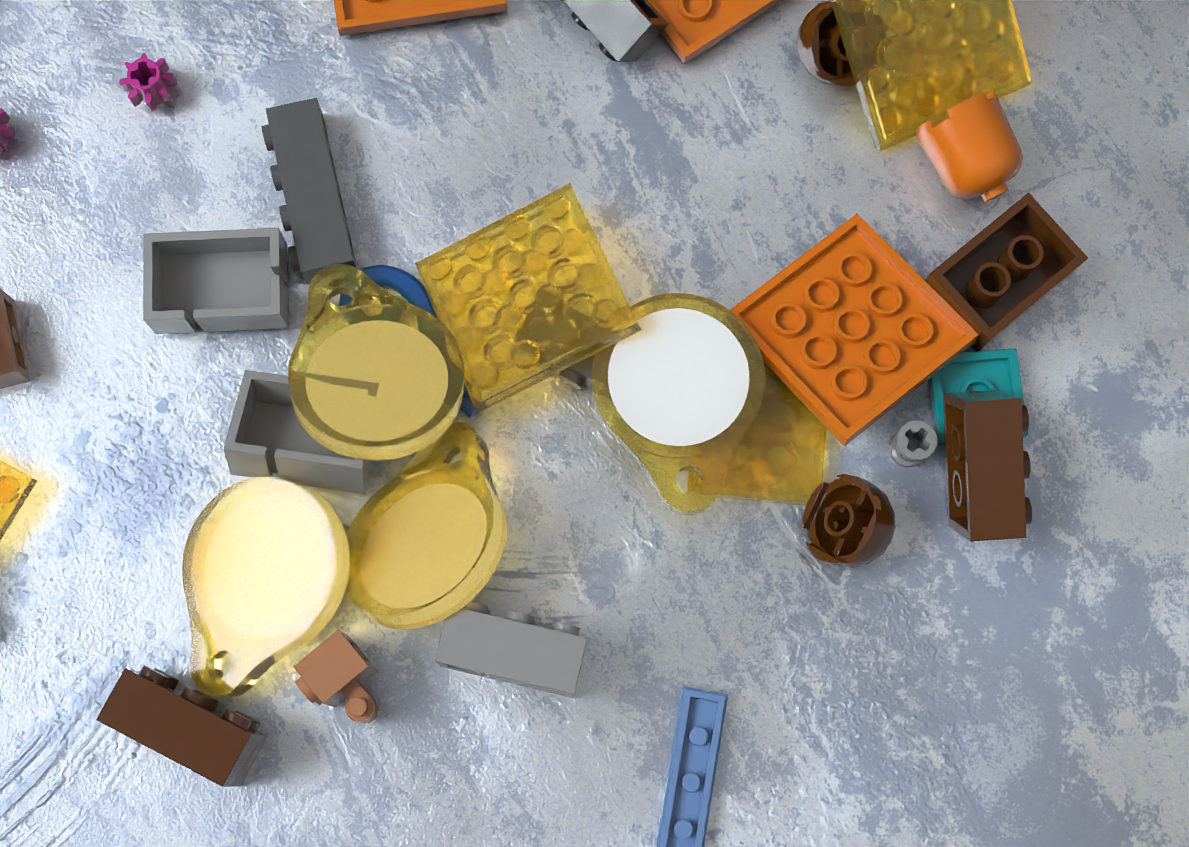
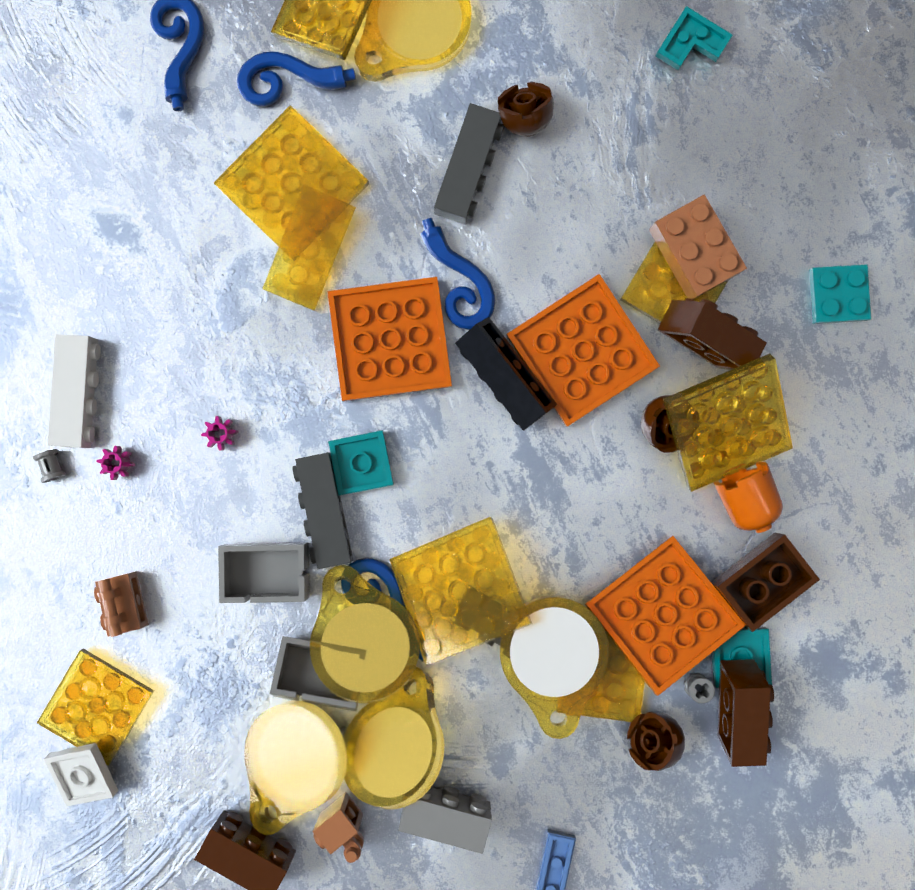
camera: 10 degrees right, 10 degrees up
none -> teal plate [328,430,394,496]

